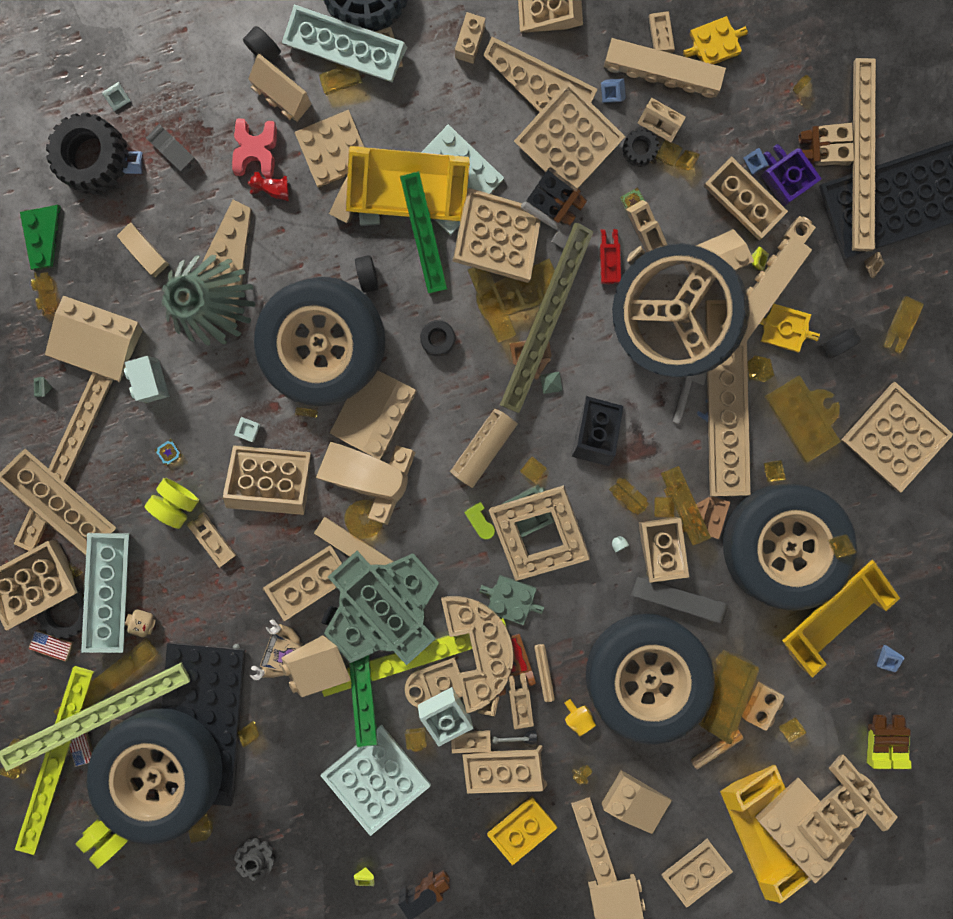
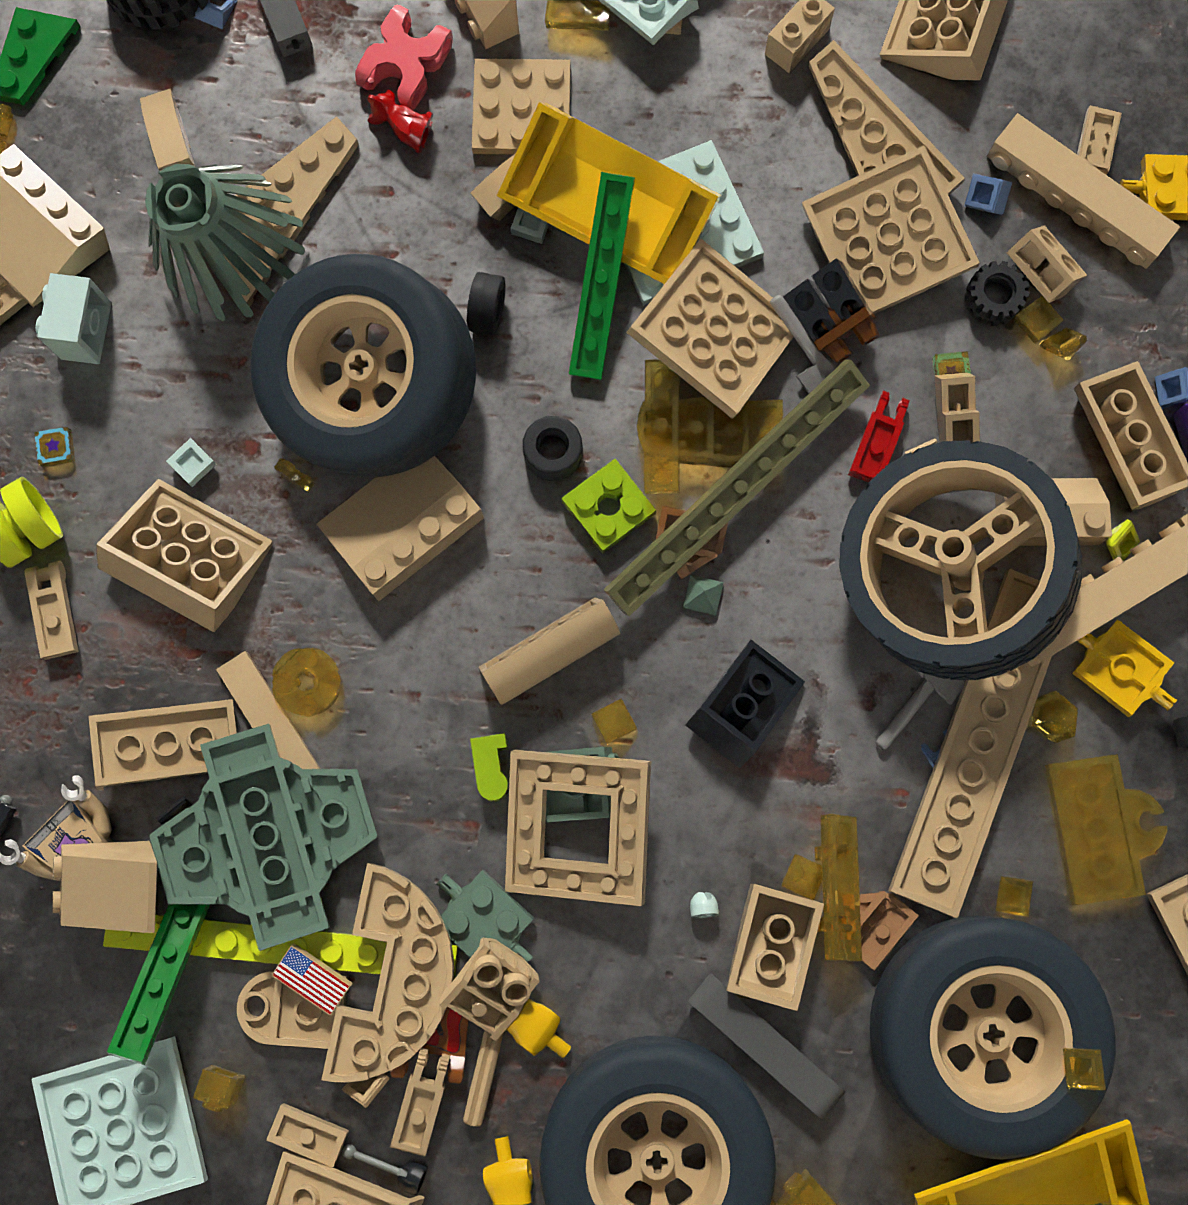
camera: 25 degrees right, 10 degrees down
tan slope [316,442,416,525] -> none
light aqua brick [418,687,473,747] -> none
clear yellow hinge [609,477,649,515] -> none
none -> tile [272,943,352,1016]
none -> tan slope [439,937,540,1041]
none -> yellow piece [506,999,571,1058]
none -> lime brick [561,459,656,554]

